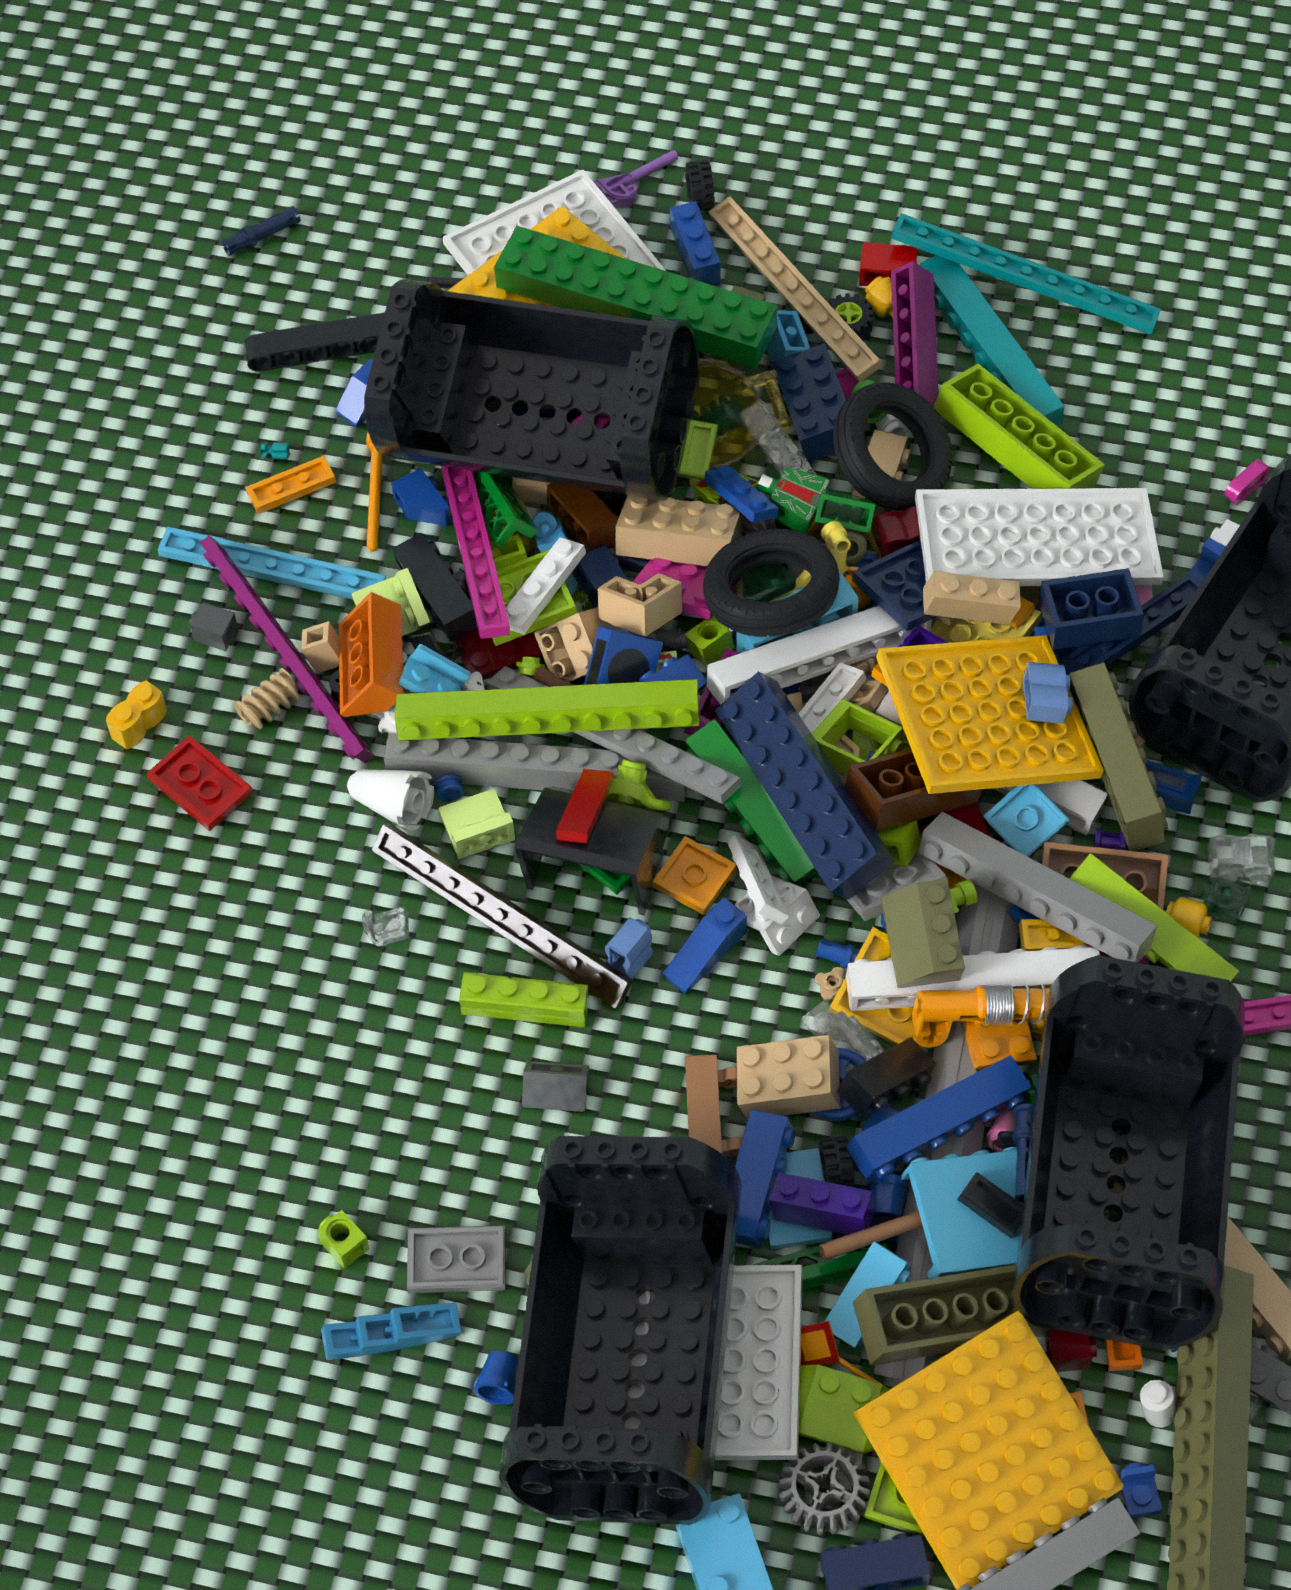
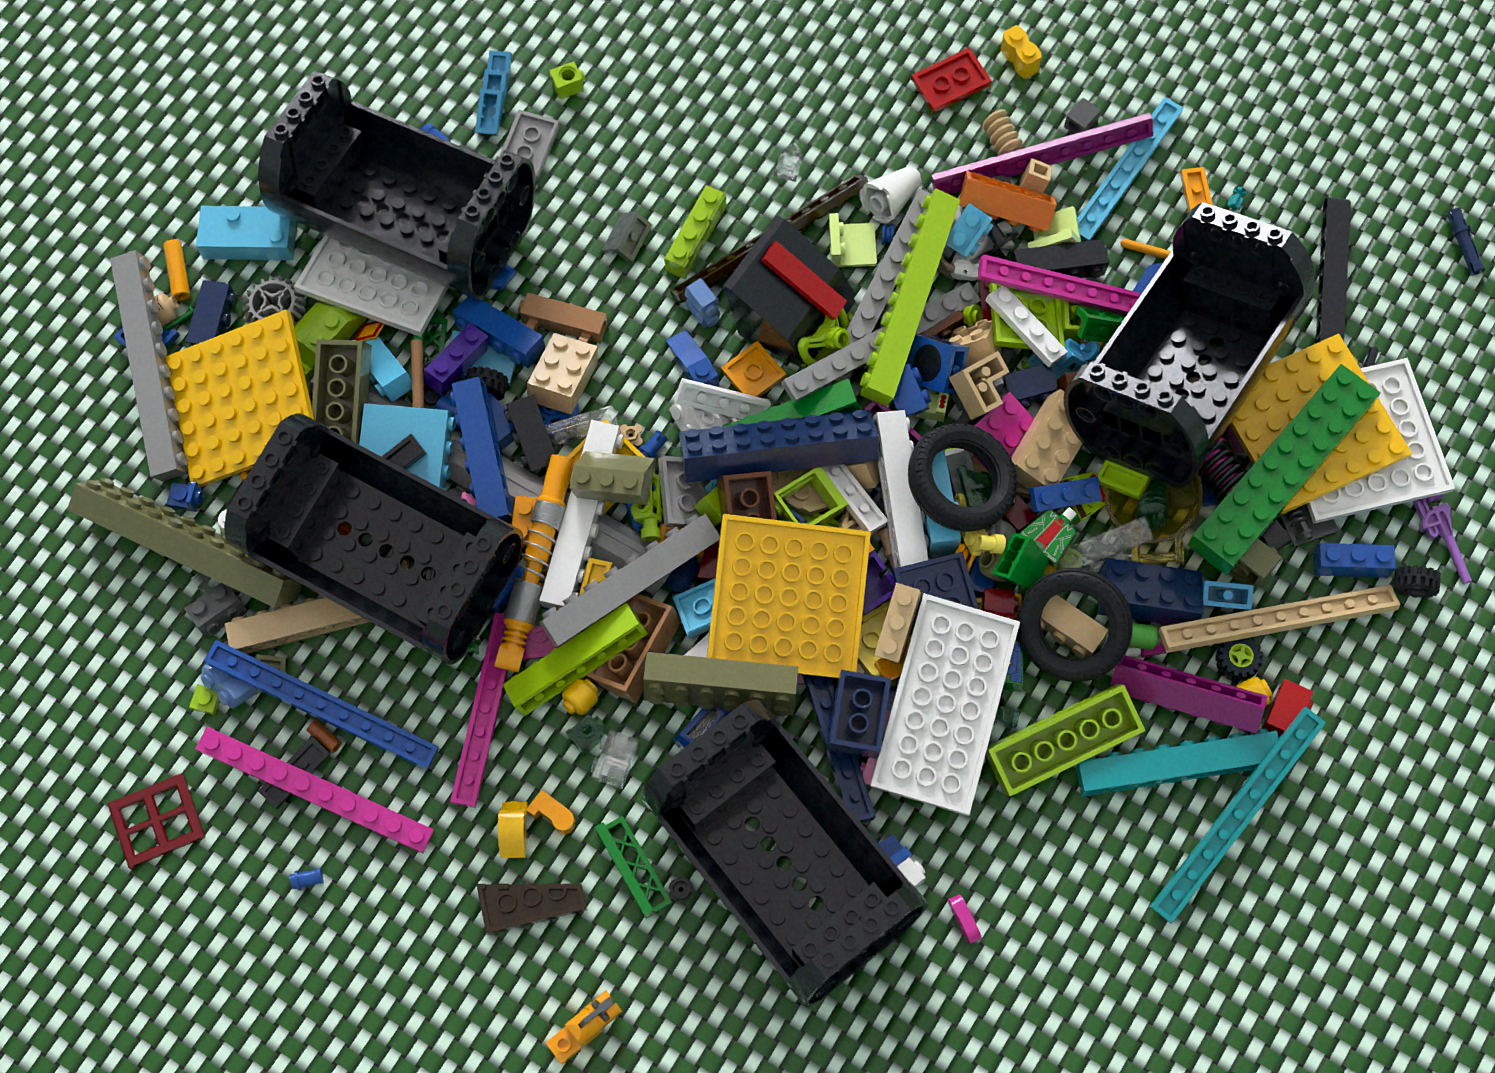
camera: 110 degrees right, 10 degrees up
medium blue brick [1023,662,1073,724] -> none

